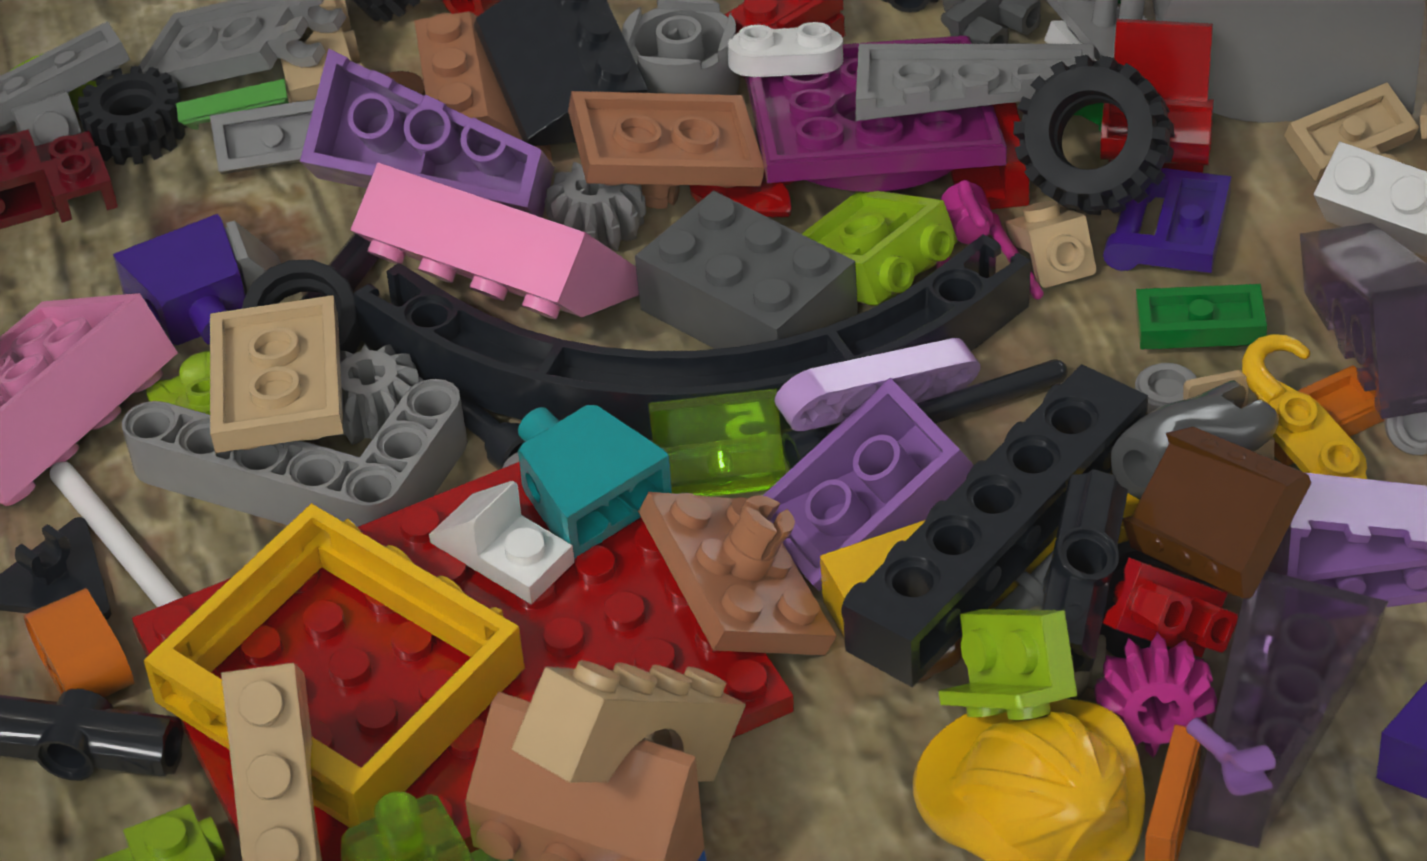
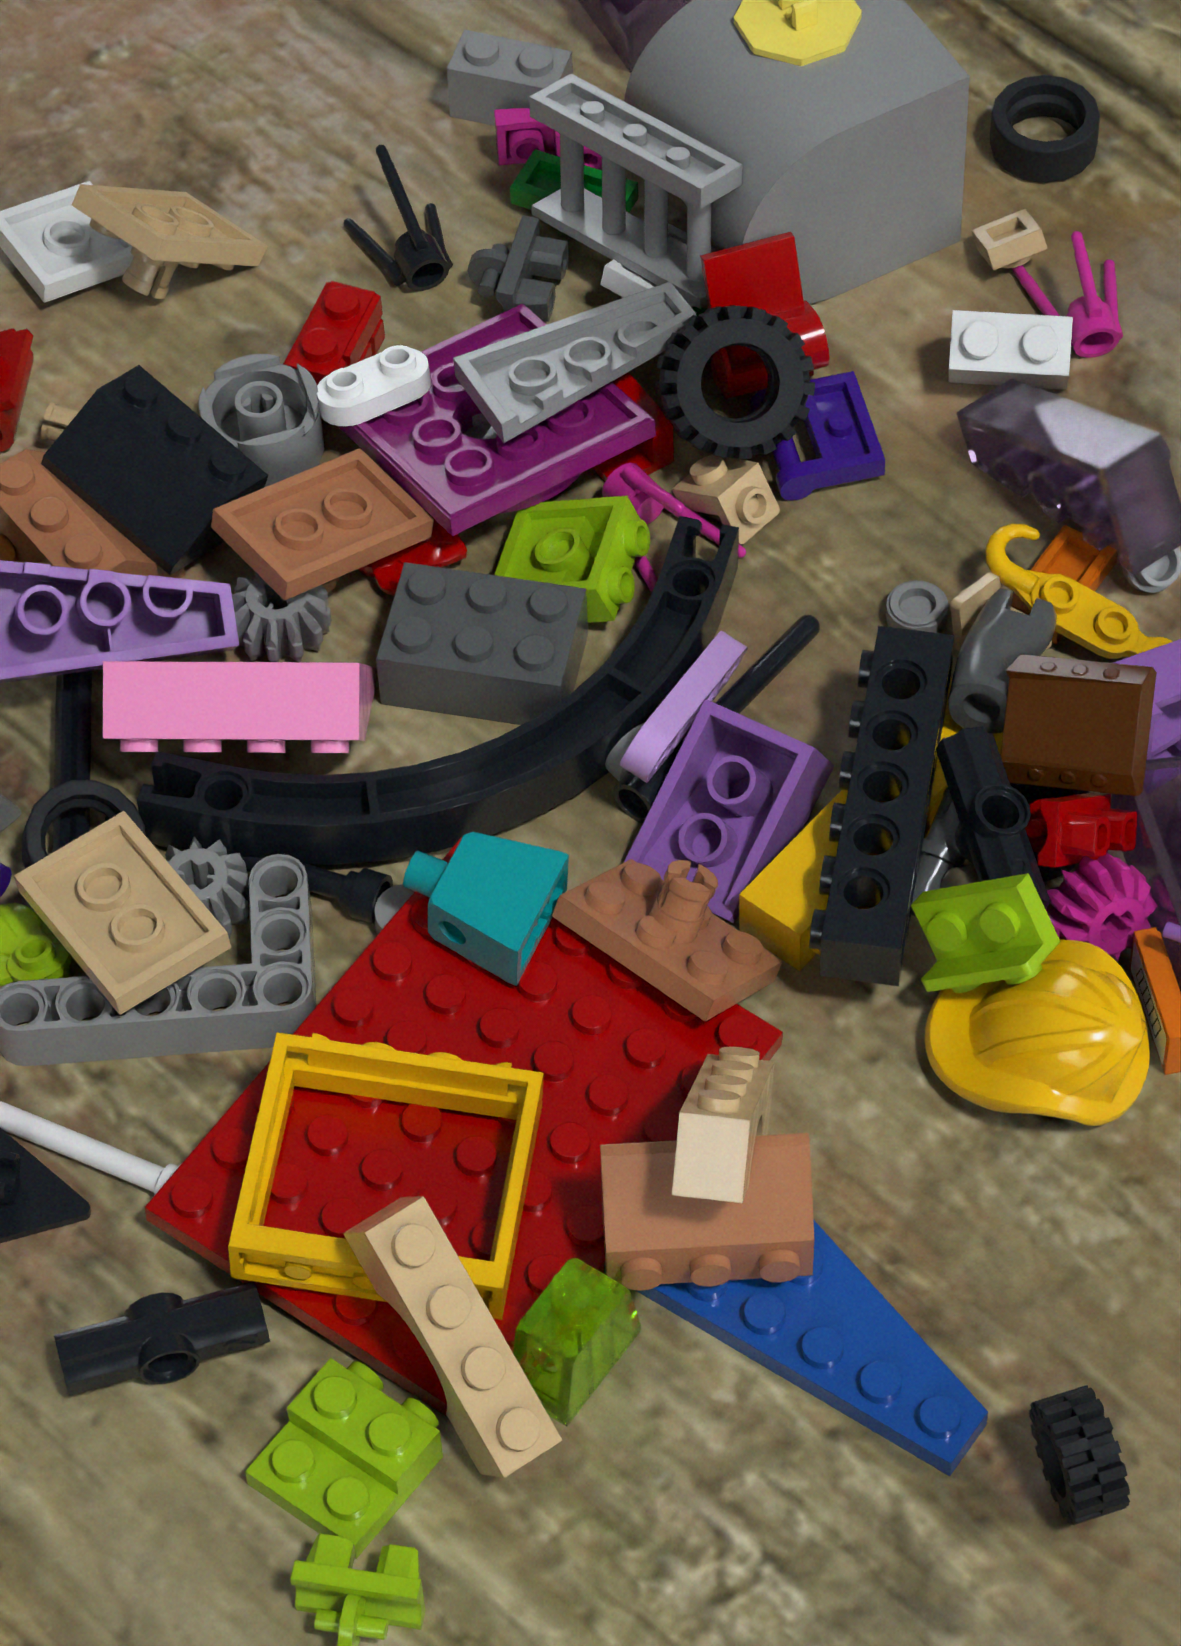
camera: 30 degrees left, 10 degrees up
orange beam [23,588,135,697] -> none
white slope [429,481,574,604] -> none
clear neon green panel [649,389,786,497] -> none
green plate [1135,284,1267,350] -> none
tan plate [1284,82,1419,181] -> none

